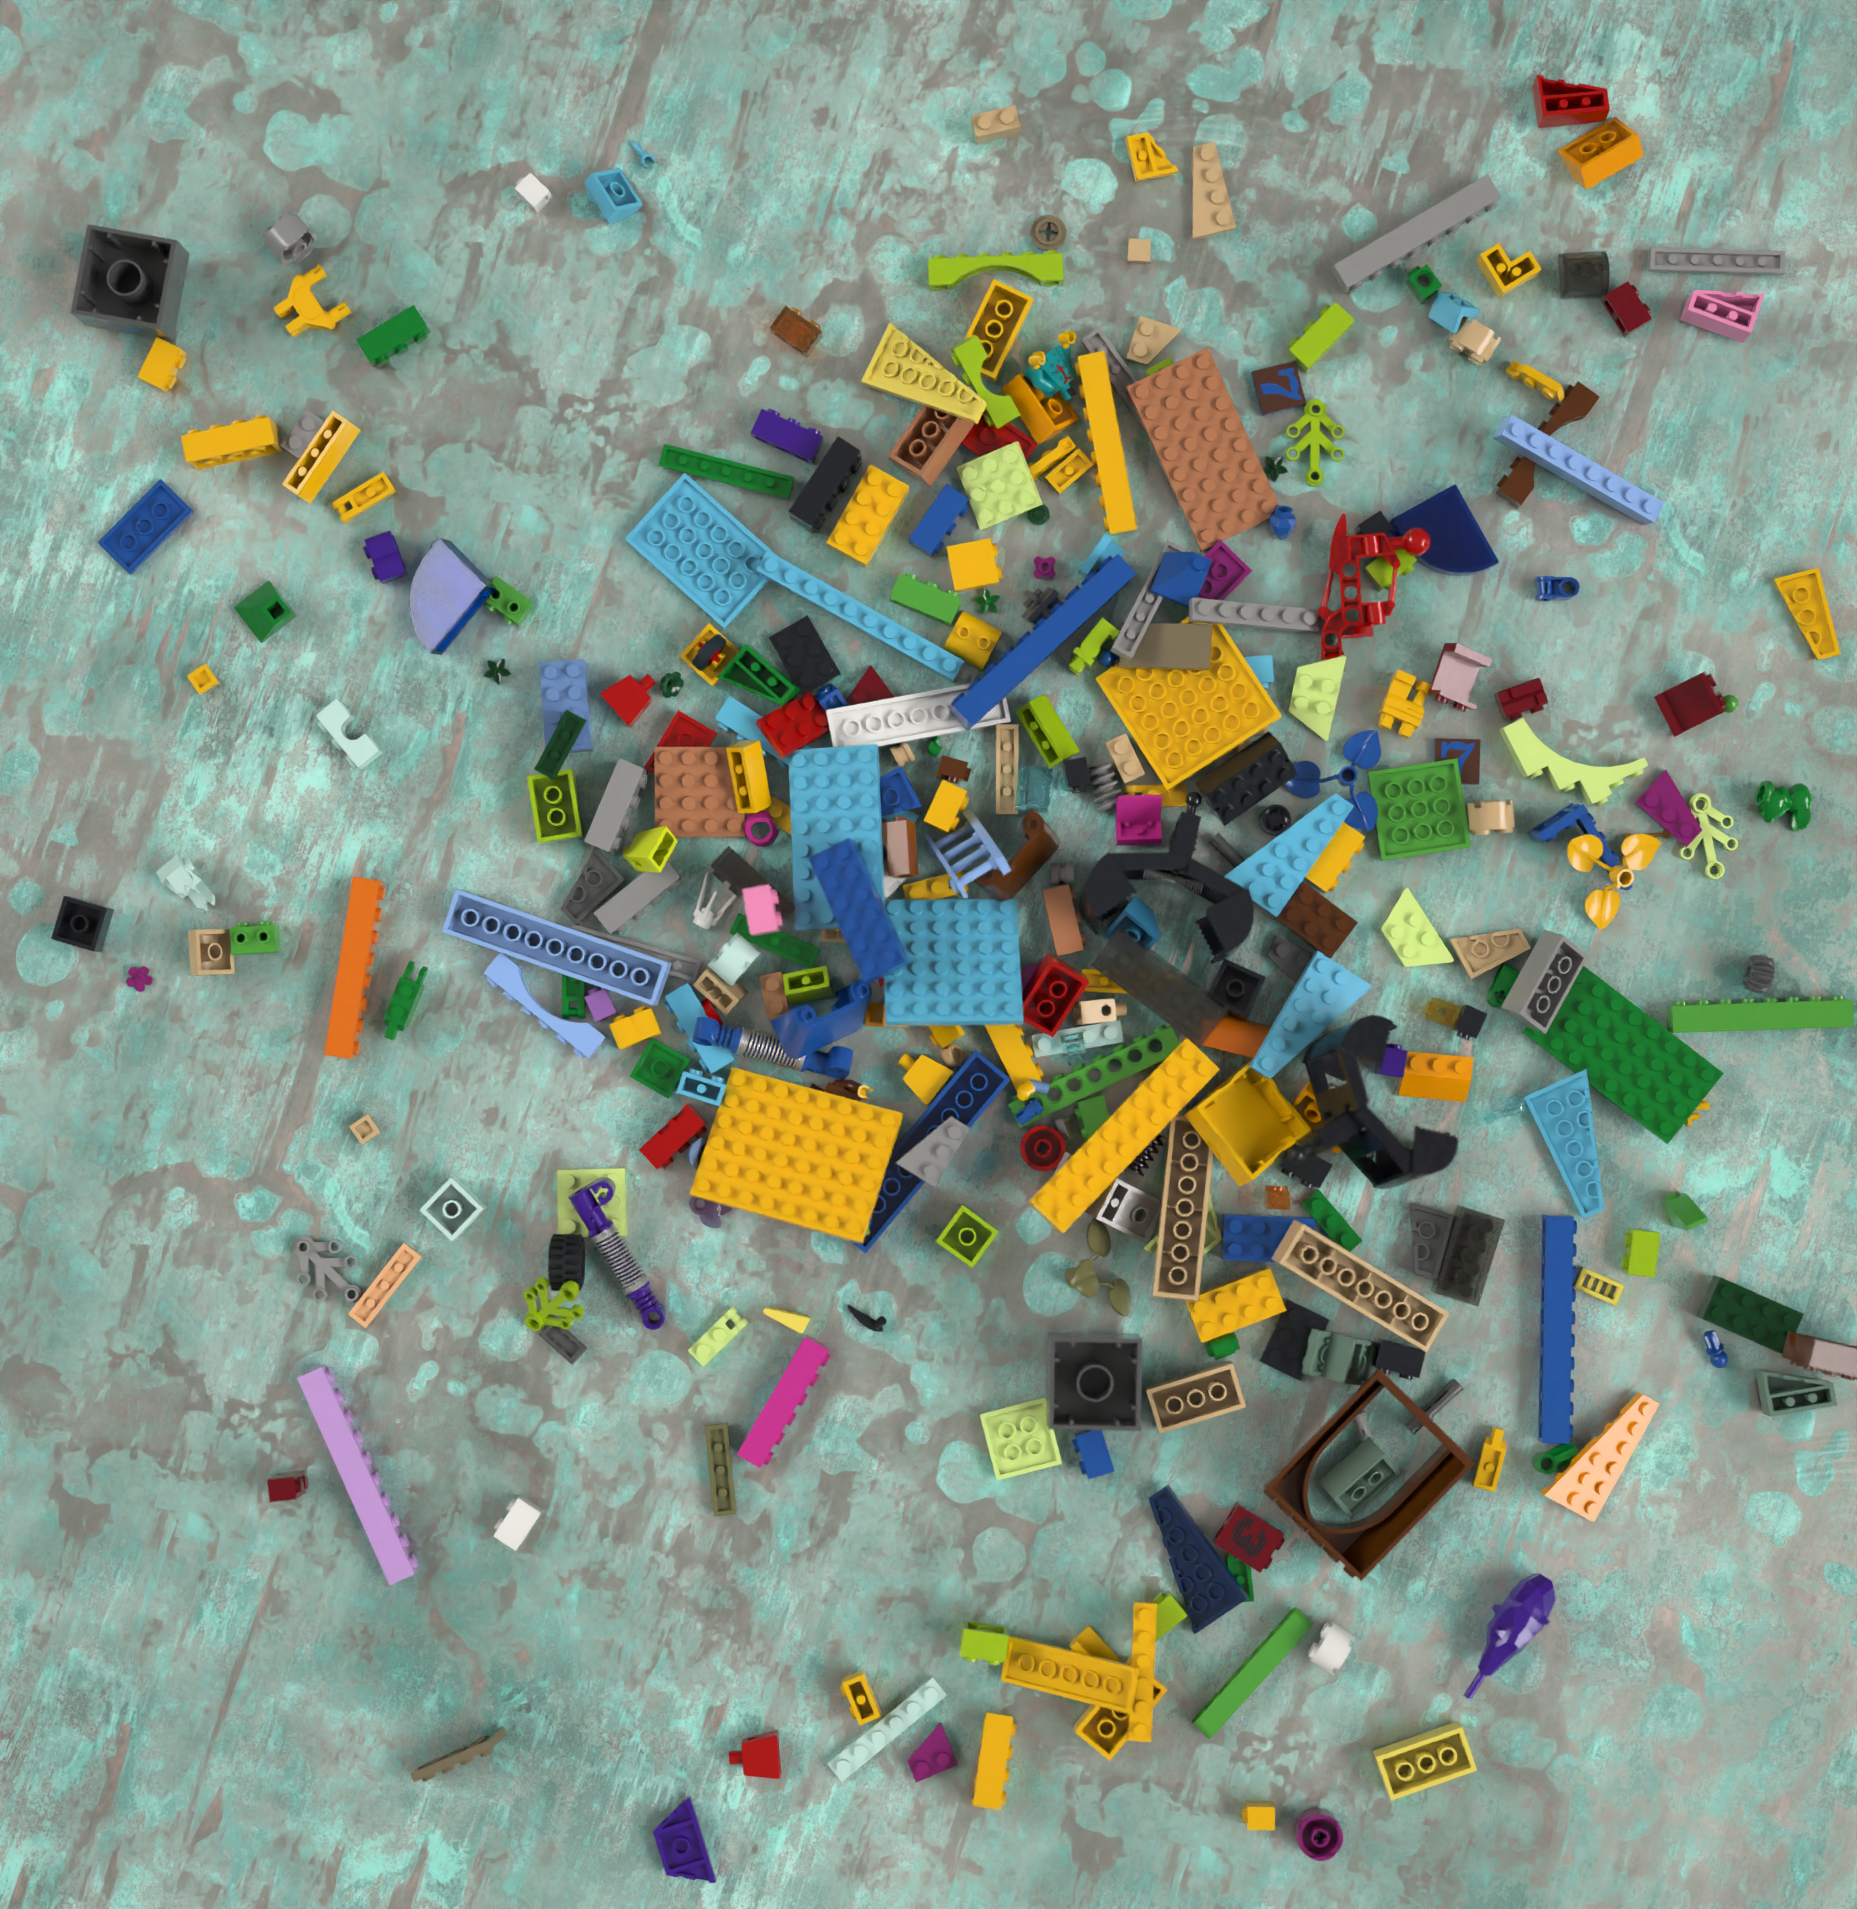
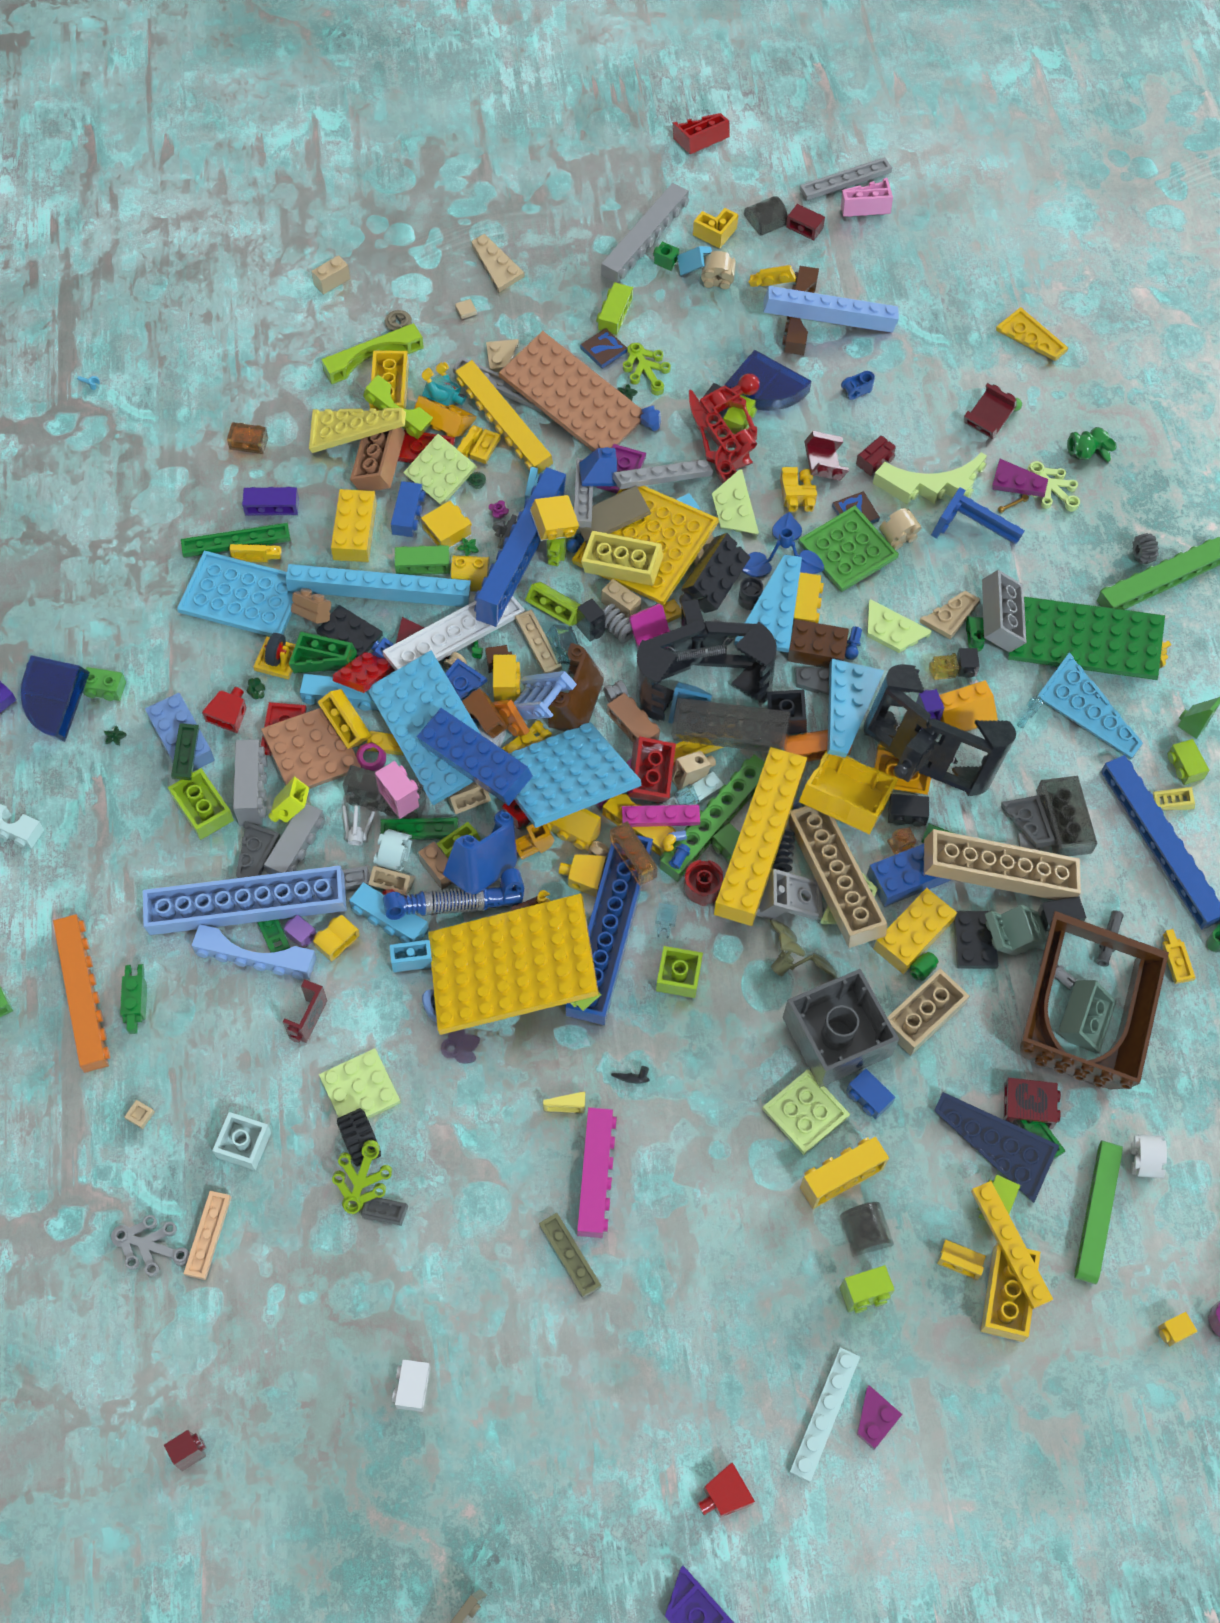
camera: 30 degrees left, 25 degrees down
lavender brick [297,1365,419,1586] -> none
white brick [515,173,552,213] -> none
dark purple piece [568,1177,666,1330] -> none
medium azure brick [584,168,643,224] -> none
green plate [629,1037,691,1099] -> none
red wedge [639,1103,708,1170] -> none
yellowish green plate [688,1306,748,1367] -> none
black piece [788,436,863,533] -> none
yellow brick [840,1669,881,1726] -> none
light grey wedge [896,1116,971,1187] -> none
yellow wedge [970,1712,1016,1810] -> none
yellow plate [1000,1635,1139,1714] -> none
light grey plate [1055,1113,1082,1141] -> none
yellow wing [1125,132,1178,182] -> none
light orange slope [1558,117,1644,190] -> none
yellow plant [1567,833,1662,930] -> none
none -> yellow hinge [230,544,282,563]
none -> dark red panel [283,979,327,1043]
none -> medium nougat brick [291,588,331,624]
none -> orange wing [492,699,530,736]
none -> yellow piece [530,495,579,541]
none -> light yellow brick [581,531,664,586]
none -> clear orange brick [610,821,658,886]
none -> dark pink plate [622,805,700,827]
none -> yellow brick [800,1136,889,1209]
none -> clear smoke brick [840,1202,894,1257]
none -> blue axle [845,626,862,660]

